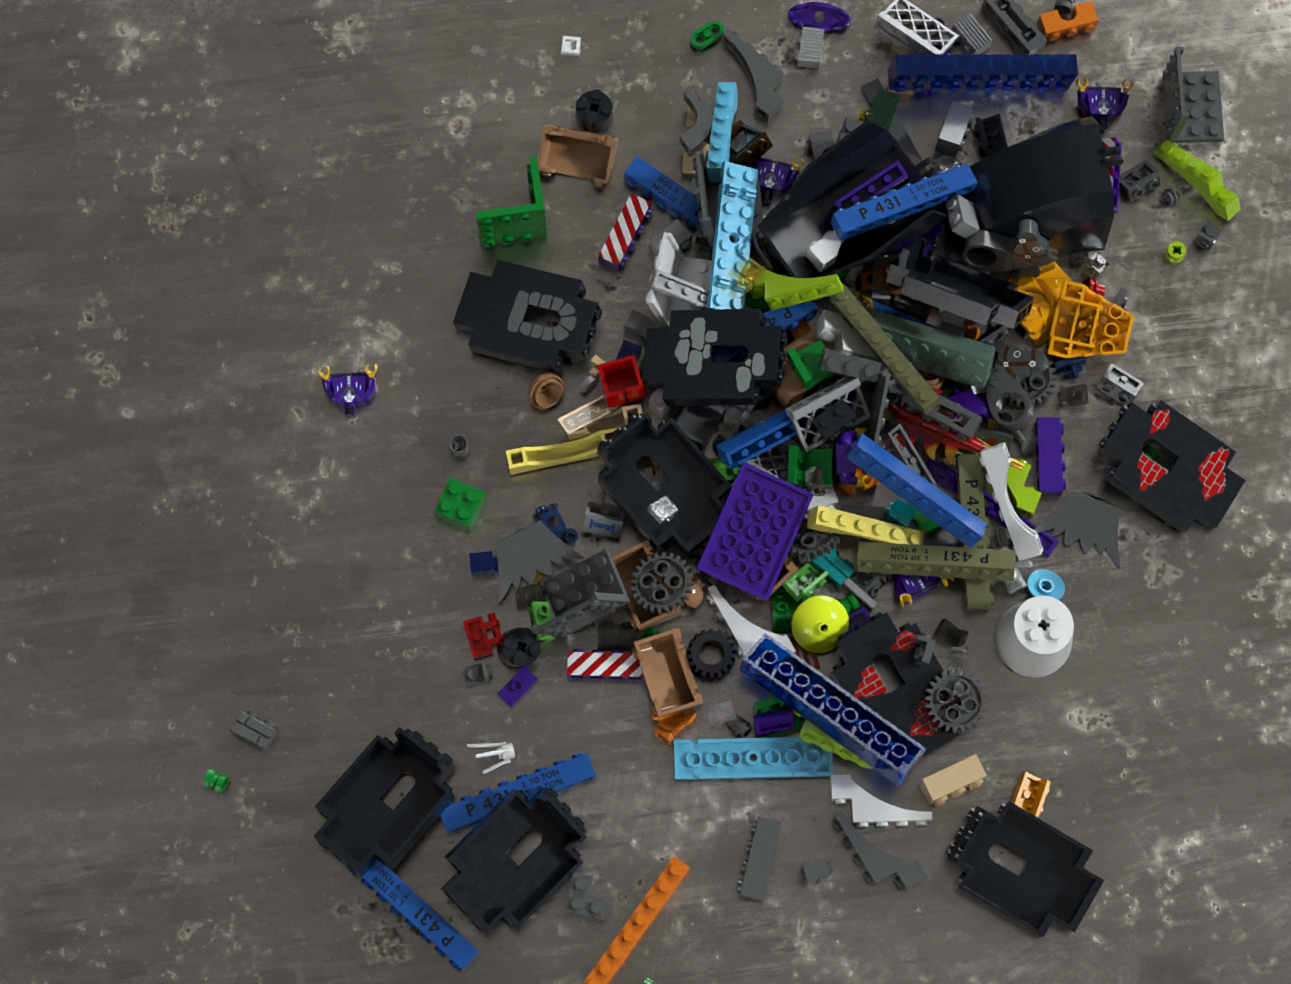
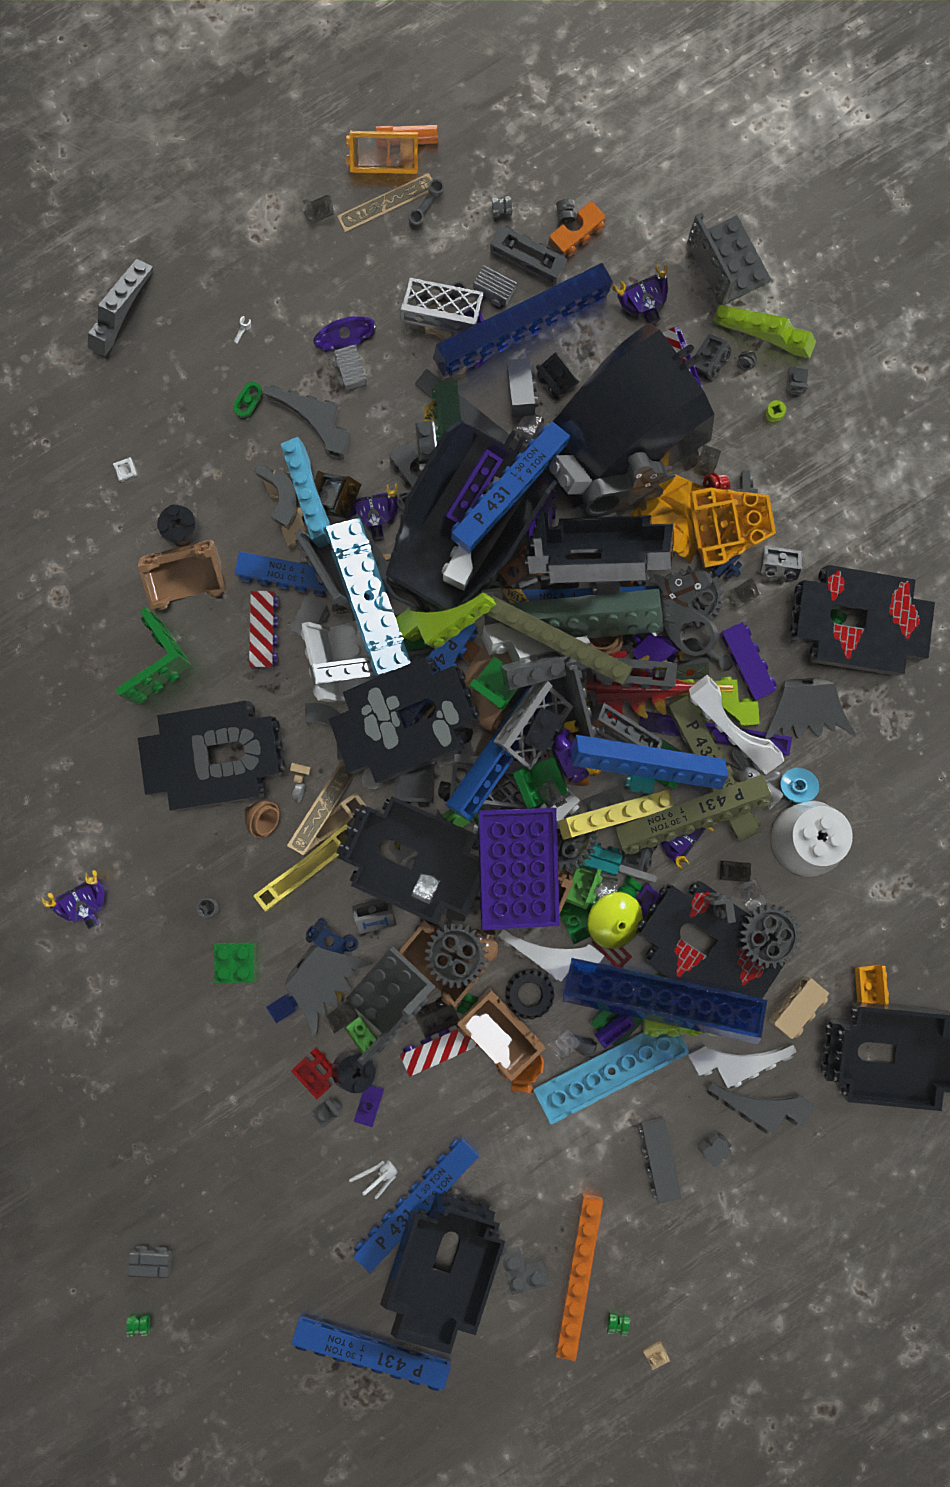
camera: 25 degrees left, 10 degrees up
black panel [313,727,455,878] -> none
red piece [597,355,646,408] -> none
clear blue brick [616,340,642,363] -> none
clear yellow plate [735,259,766,294] -> none

